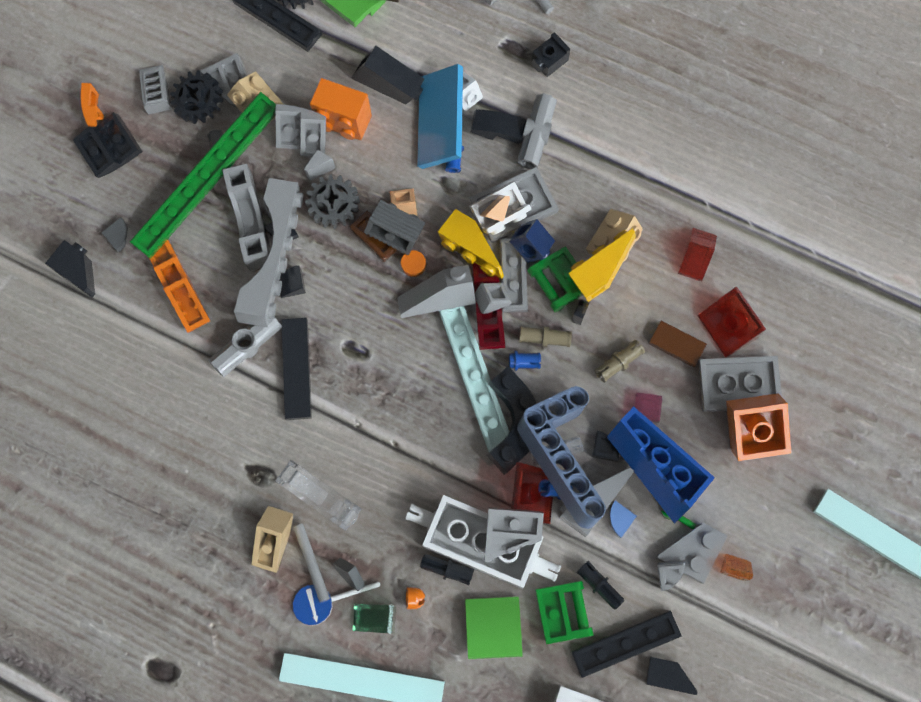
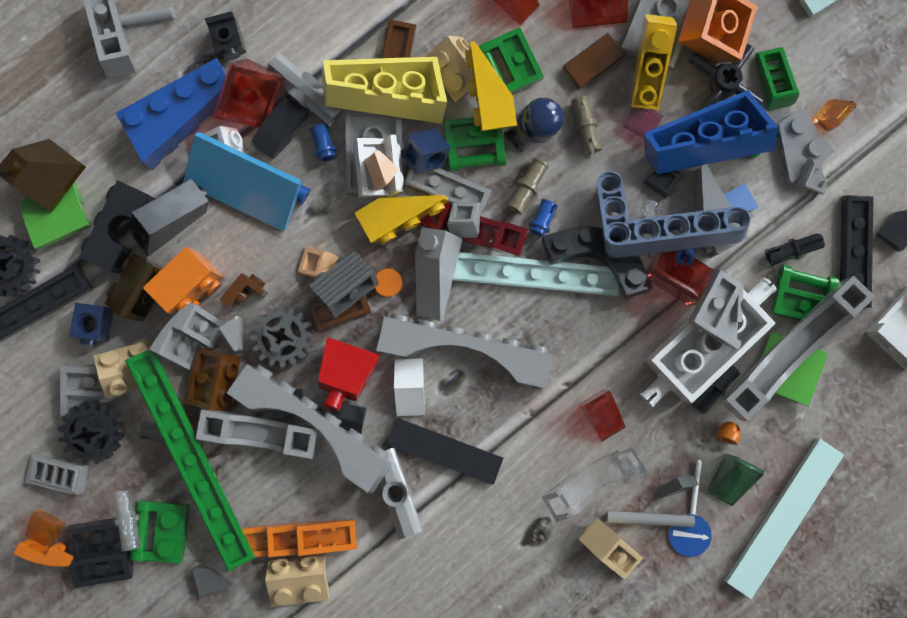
camera: 75 degrees left, 10 degrees up
none -> clear orange slope [25,509,66,548]
none -> dark blue brick [69,302,114,346]
none -> black arch [79,180,155,275]
none -> dark brown slope [105,253,163,322]
none -> clear pin [112,489,142,552]
none -> blue wedge [116,58,238,170]
none -> green plate [129,500,190,564]
none -> reddish brown bracket [184,347,241,411]
none -> clear red slope [213,58,284,127]
none -> reddish brown bracket [219,273,268,308]
none -> tan bracket [265,554,330,607]
none -> blue pin [310,124,337,162]
none -> red torso [318,337,379,411]
none -> light yellow wedge [322,57,447,124]
none -> light grey arch [376,313,553,388]
none -> reddish brown tile [381,19,417,59]
none -> white slope [394,358,425,416]
none -> green plate [478,27,544,94]
none -> dark blue helmet [517,97,564,143]
none -> clear red slope [579,389,626,442]
none -> yellow slope [631,14,677,110]
none -> black bar [688,44,763,111]
none -> light grey arch [719,276,876,421]
none -> green slope [755,47,800,110]

